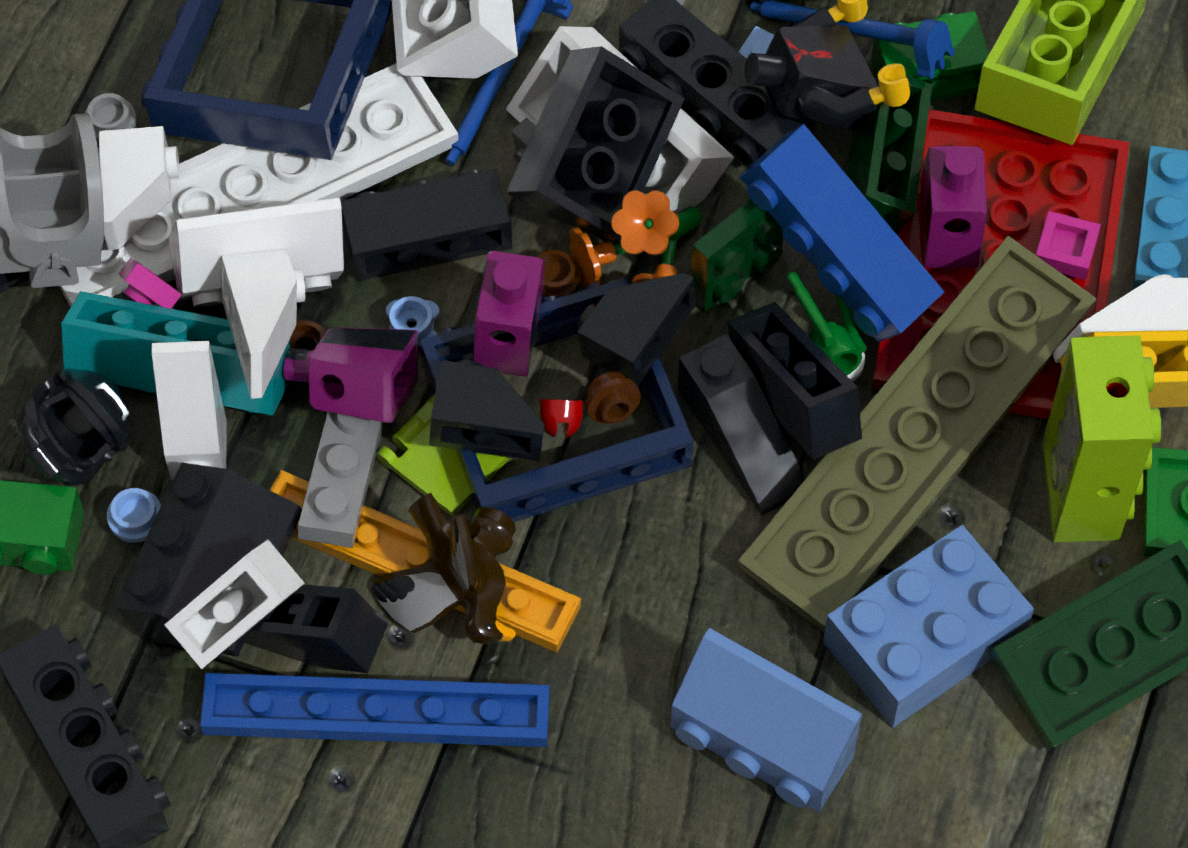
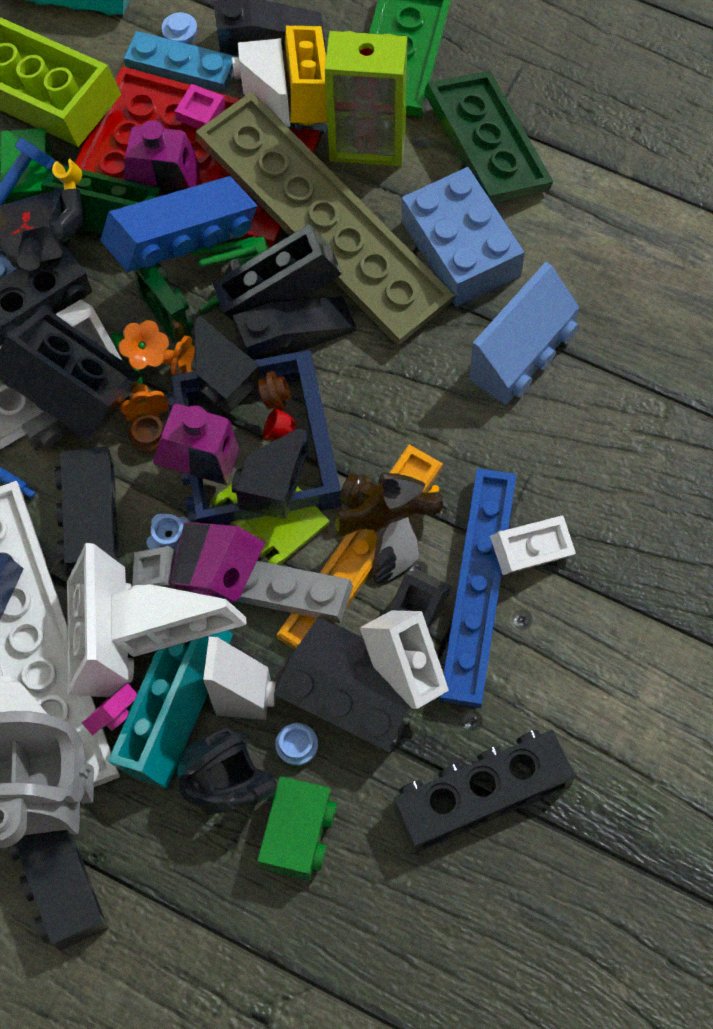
camera: 80 degrees left, 5 degrees up
none -> light grey tile [132,546,176,589]
none -> white plate [490,515,576,575]

